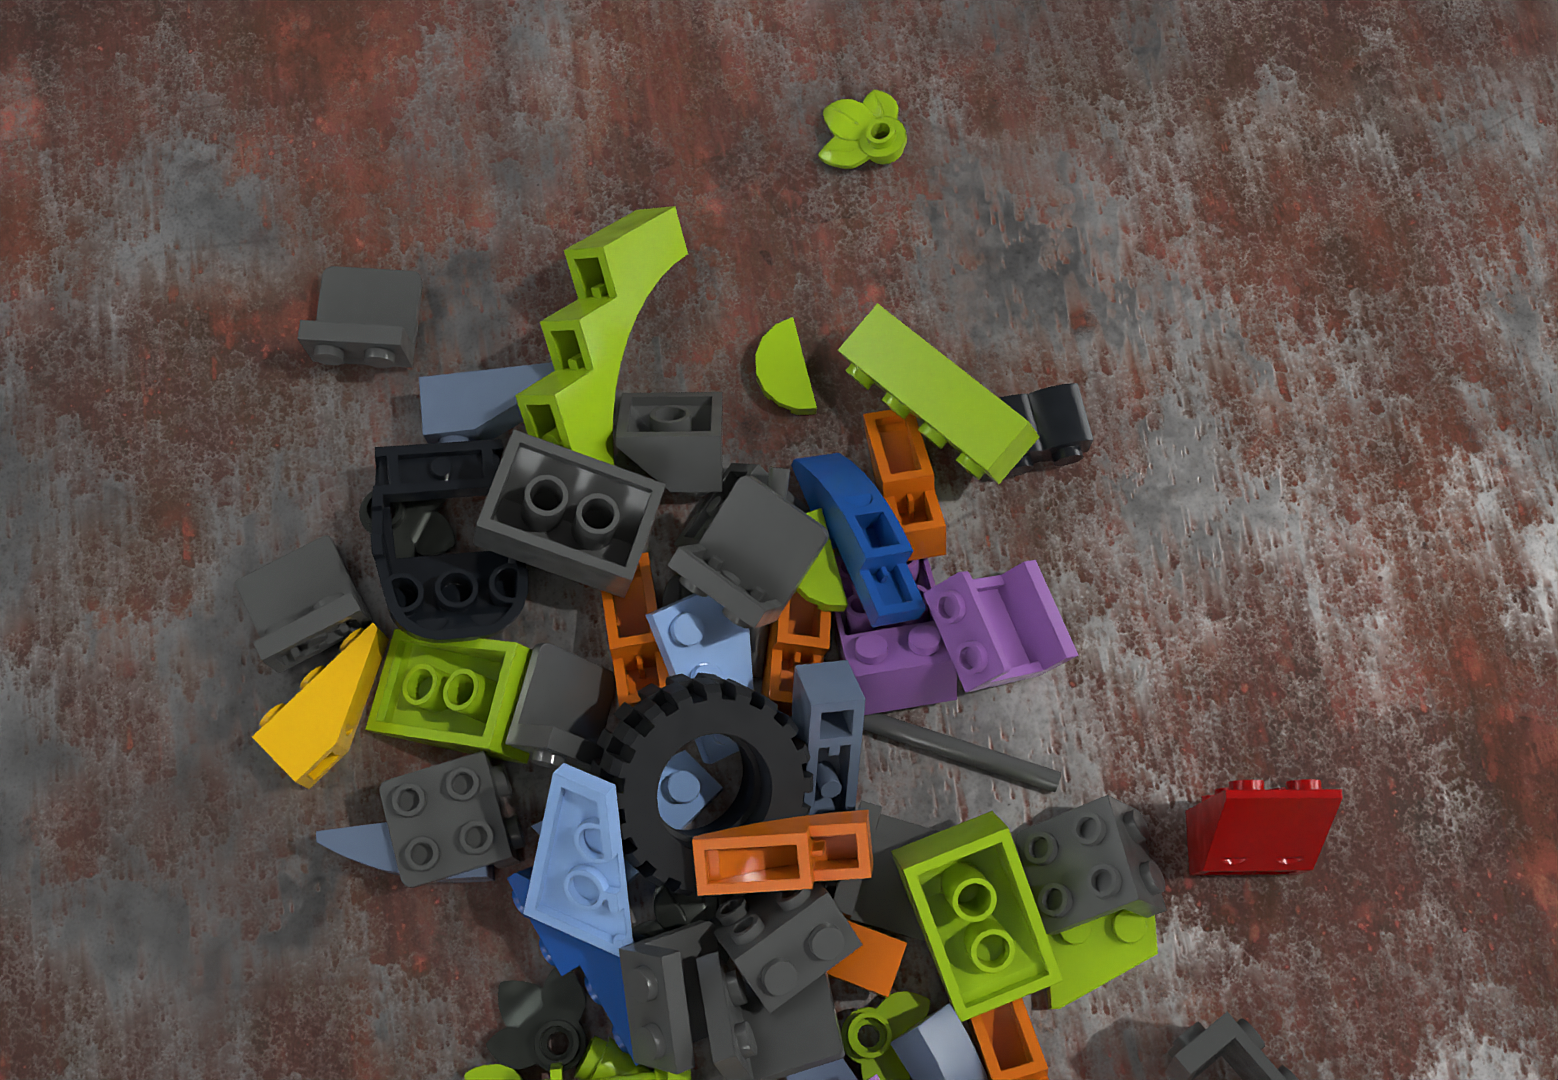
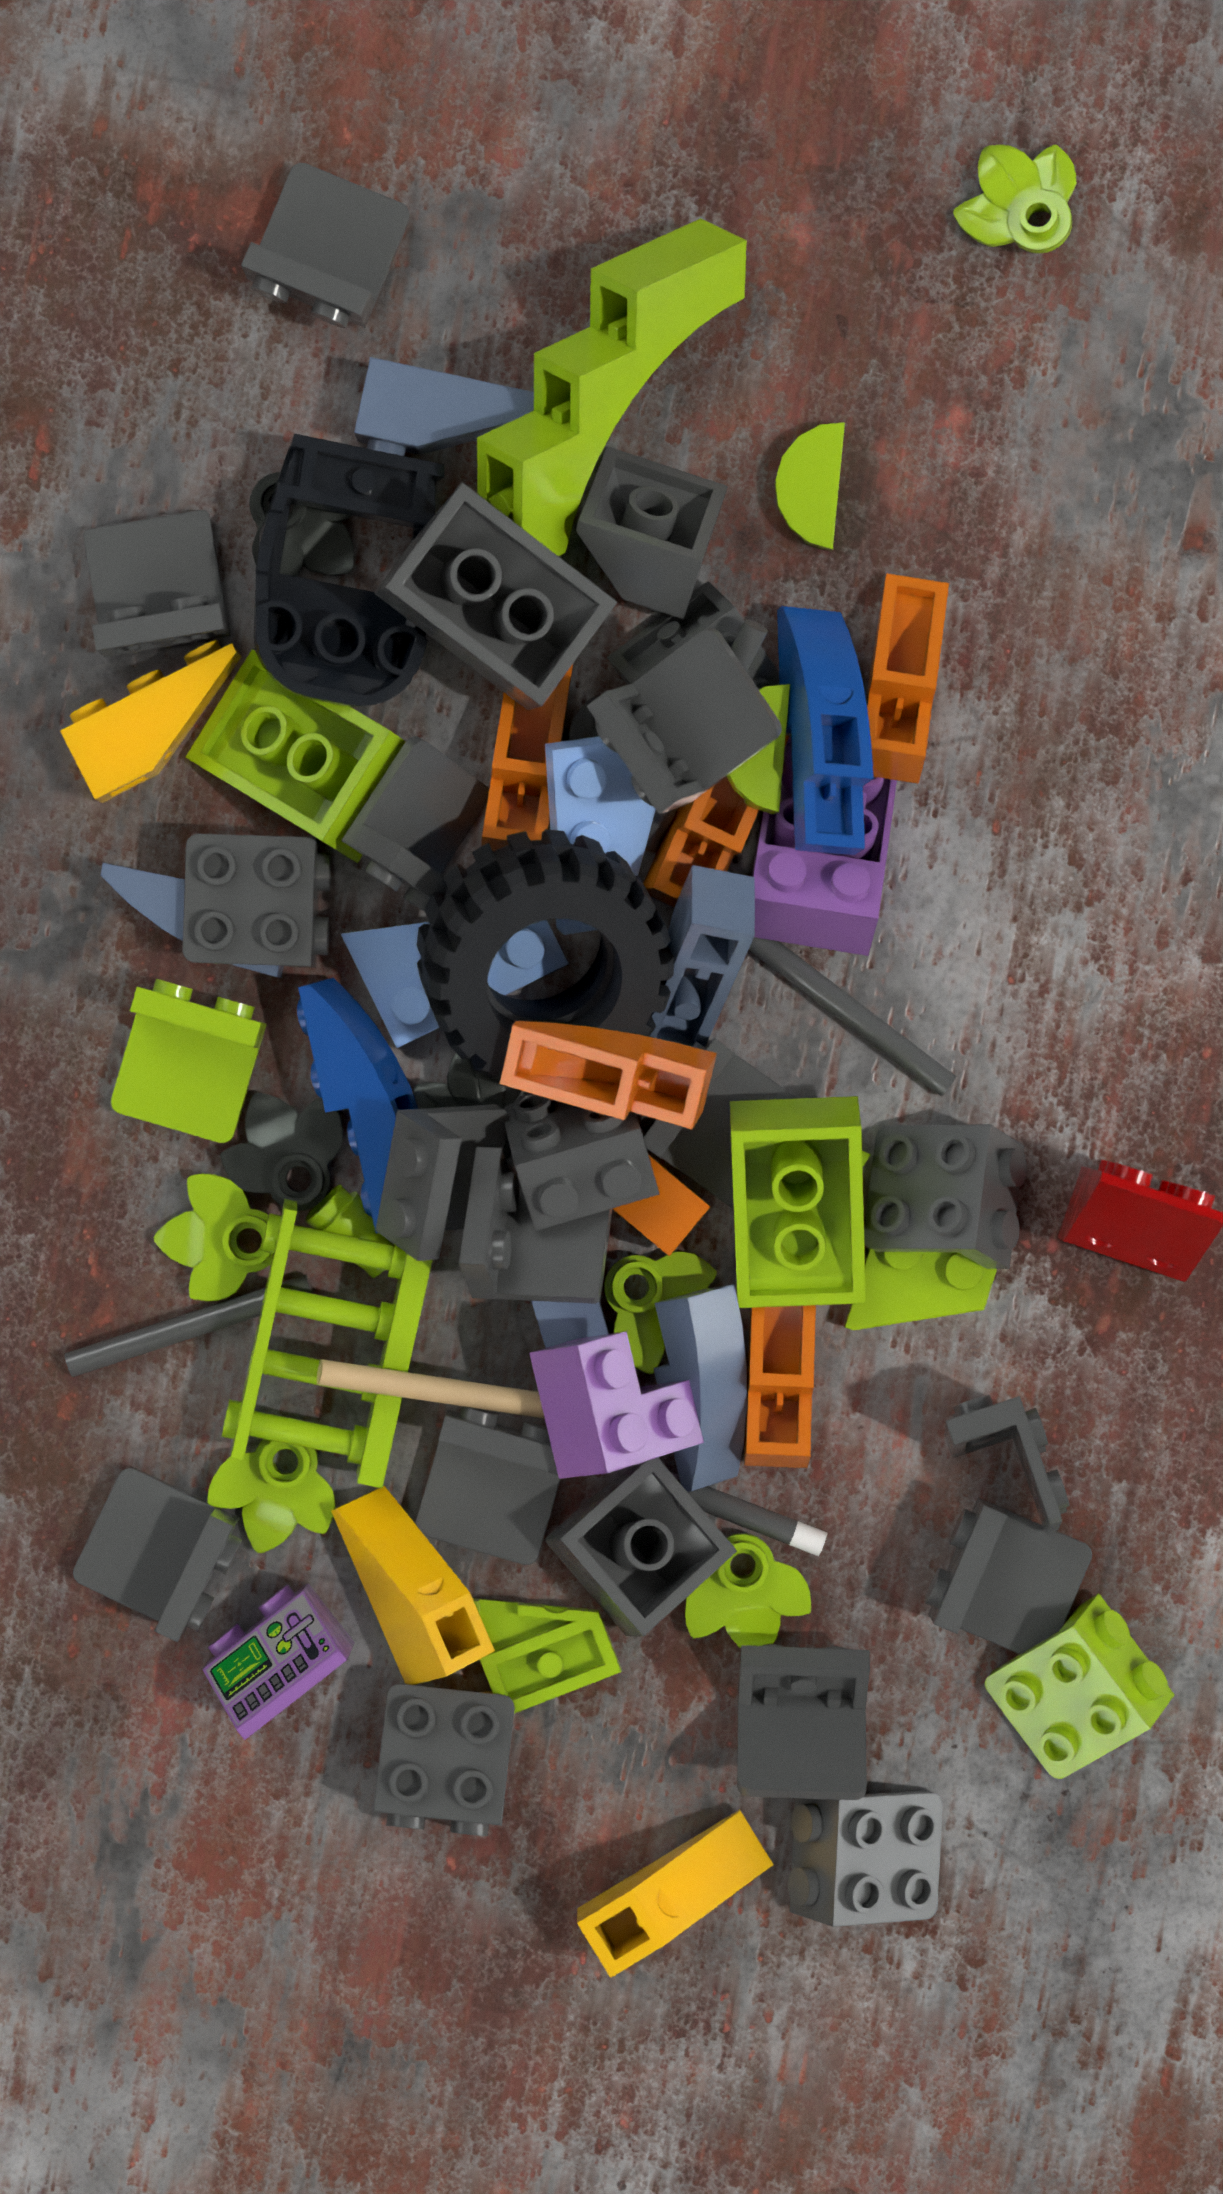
camera: 15 degrees right, 15 degrees up
light blue wing [523,763,633,957] -> none
lime brick [838,303,1040,484] -> none
medium lavender panel [923,560,1079,693] -> none
black brick [999,383,1093,477] -> none
none -> lime bracket [111,978,267,1143]

